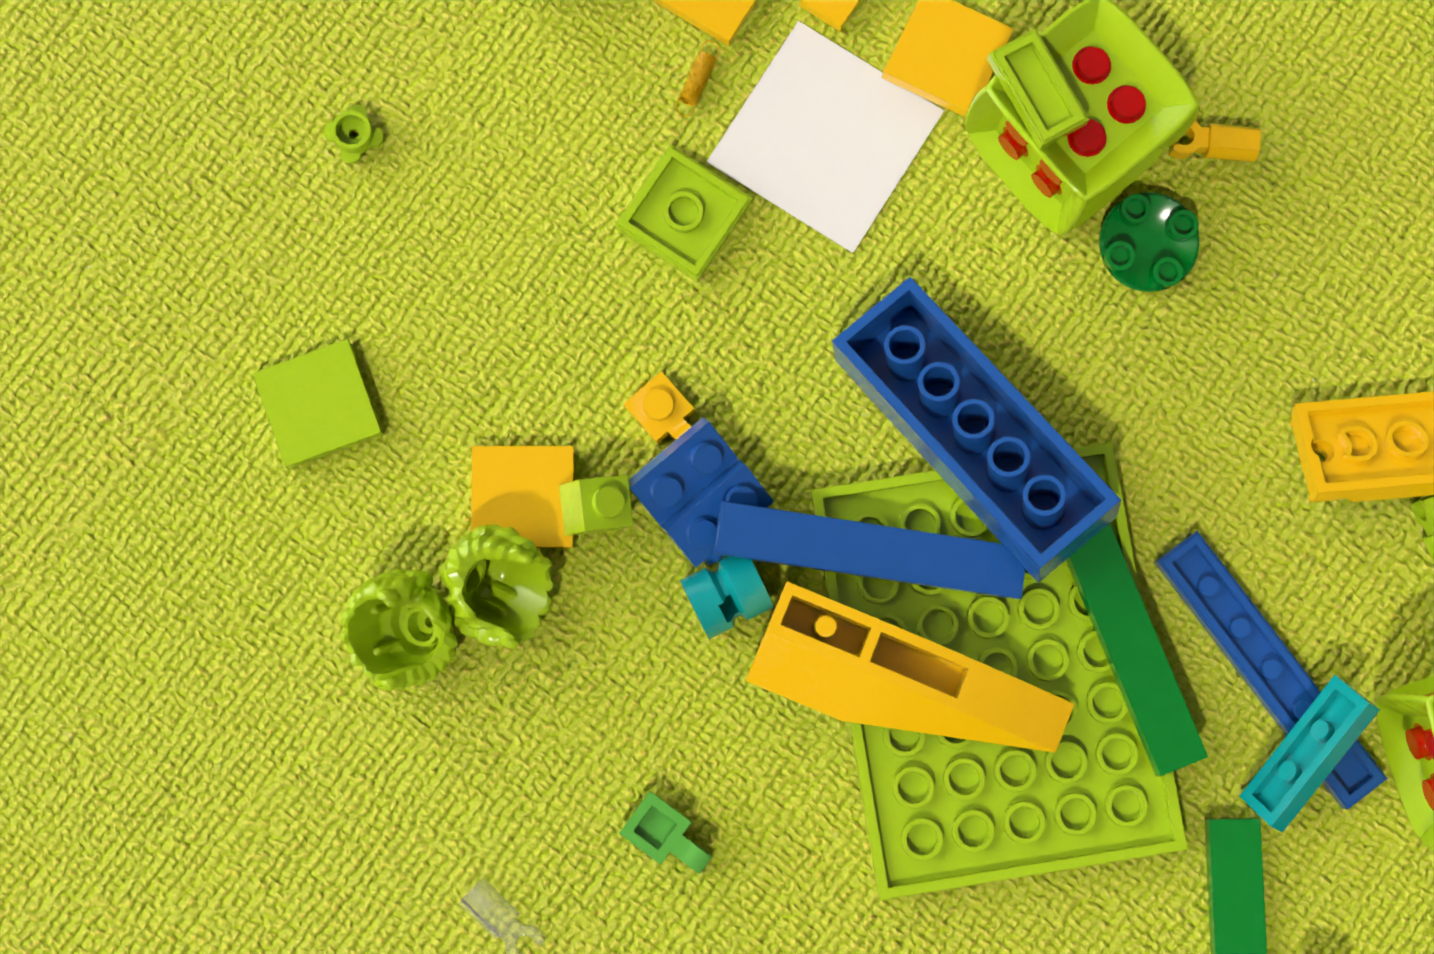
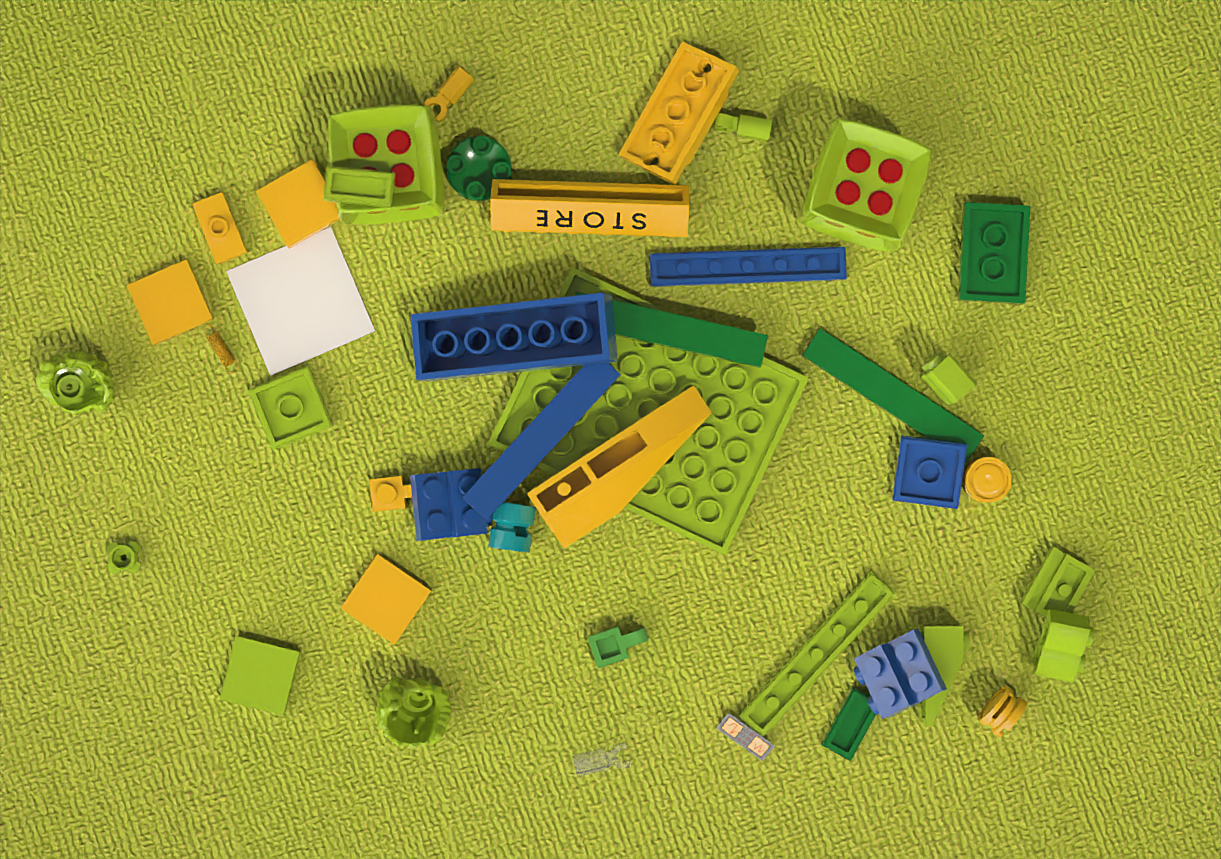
camera: 50 degrees left, 5 degrees up
lime hair [439,524,554,649] -> none
lime brick [559,475,634,536] -> none
teal plate [1239,675,1380,832] -> none
none -> yellow brick [490,179,689,238]

